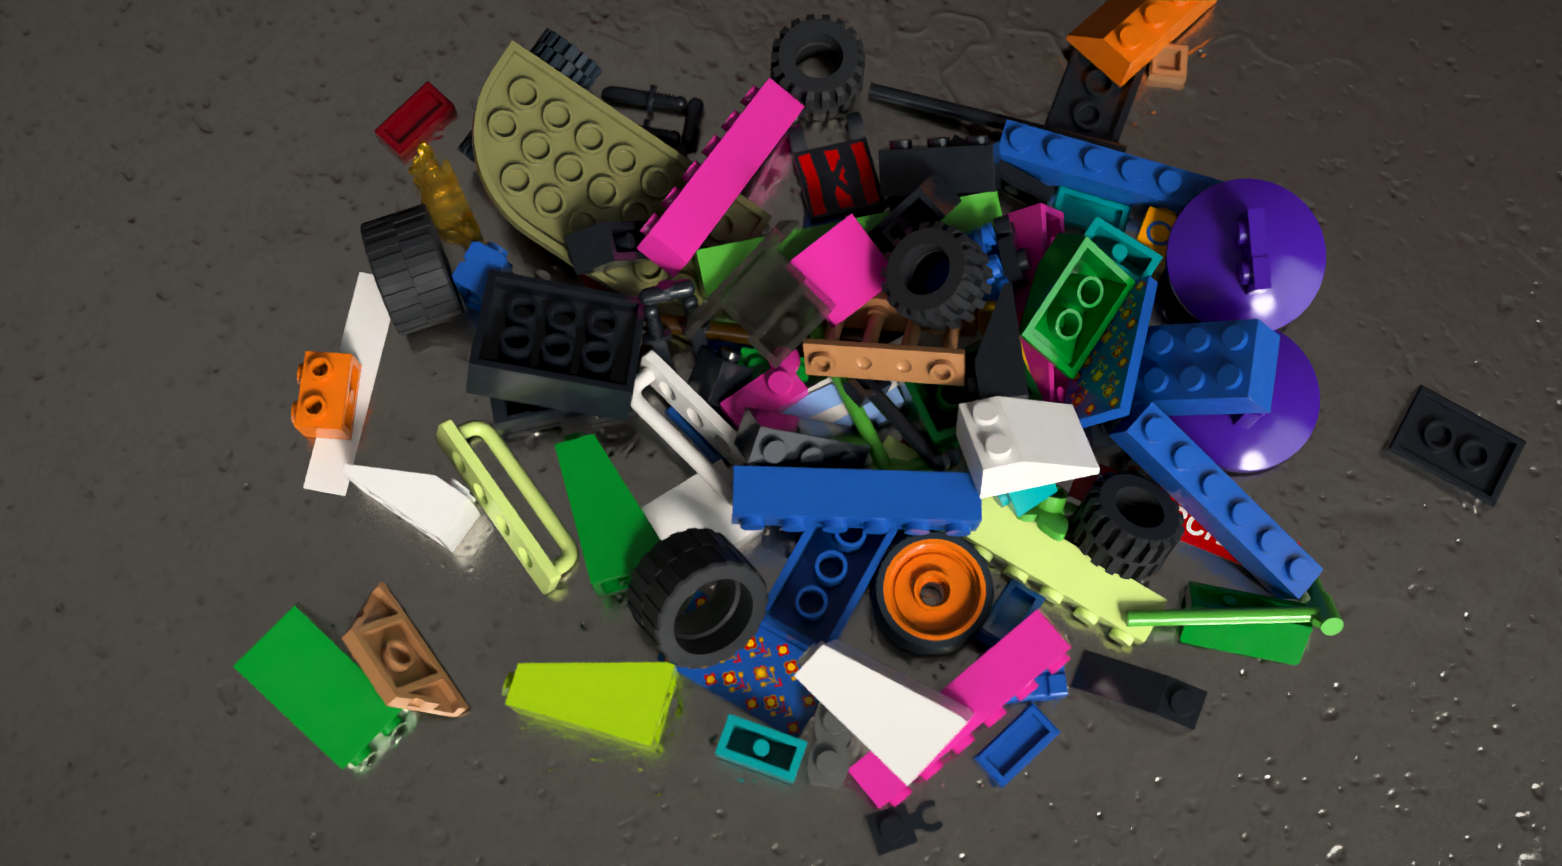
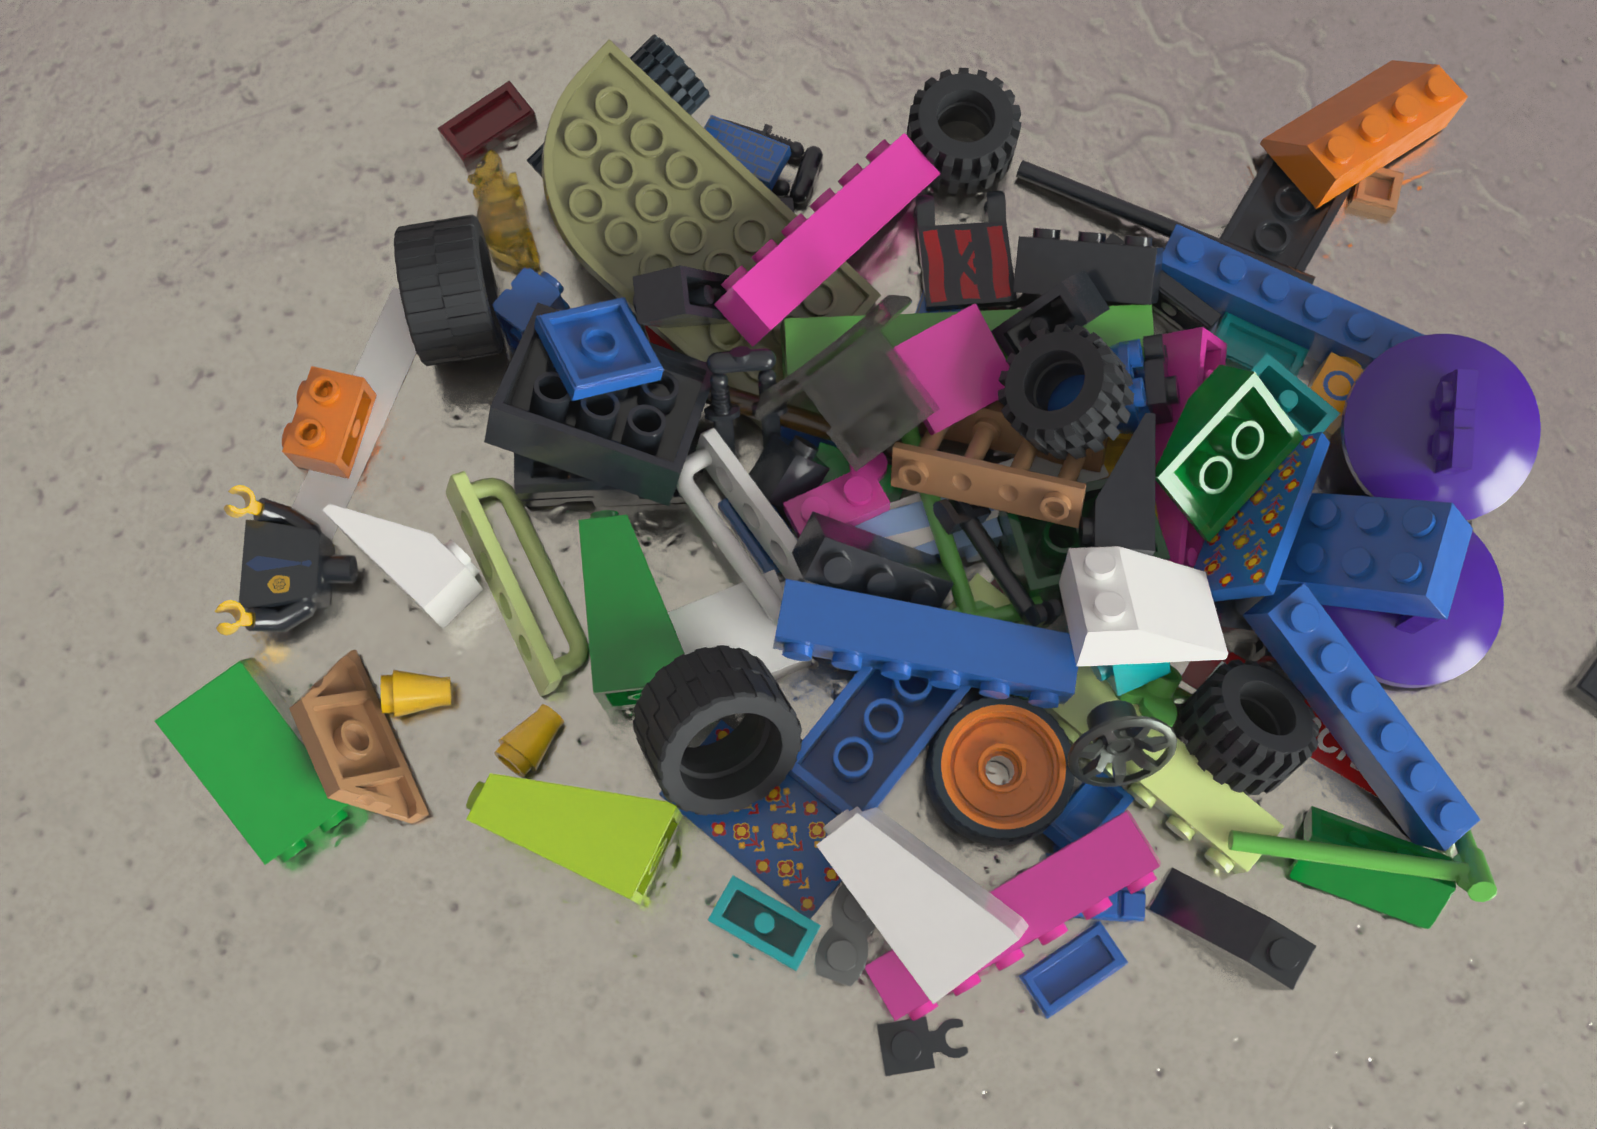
camera: 10 degrees right, 0 degrees up
none -> black torso [215,485,358,636]
none -> yellow cone [380,670,451,718]
none -> yellow cone [494,704,564,778]
none -> blue tile [534,297,664,401]
none -> blue tile [704,115,791,191]
none -> pearl dark grey wheel [1068,700,1177,787]

